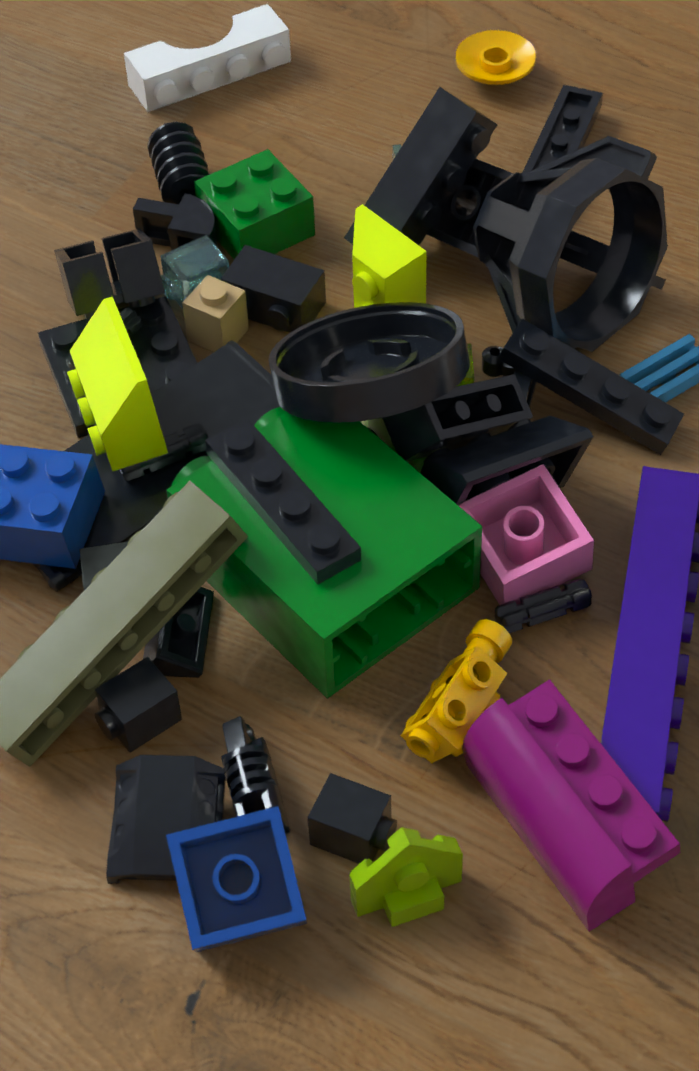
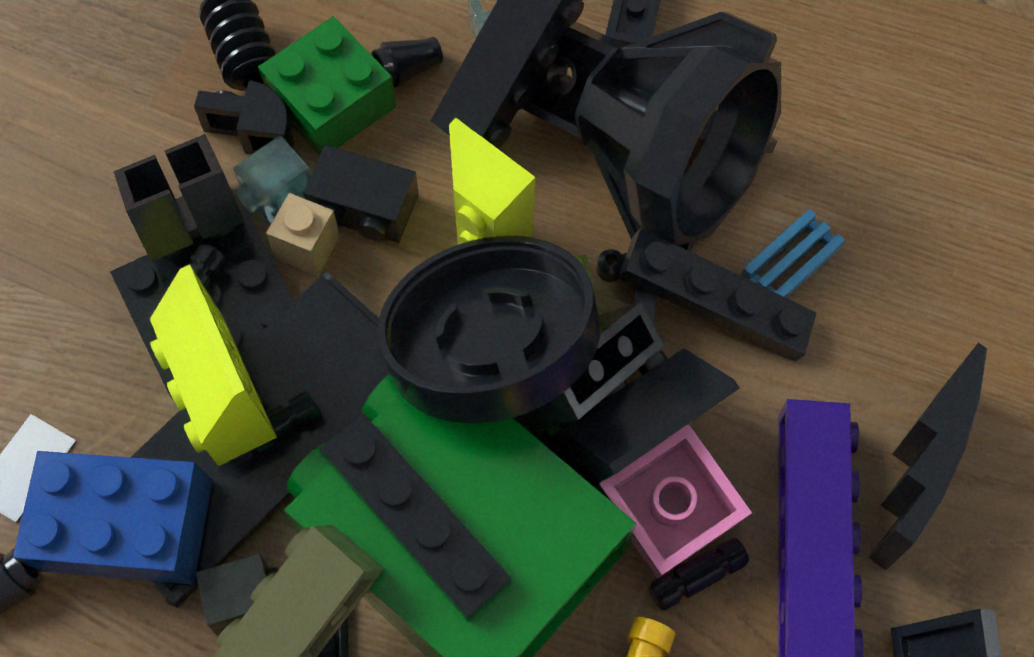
camera: 10 degrees left, 15 degrees up
none -> black cone [371,37,443,87]

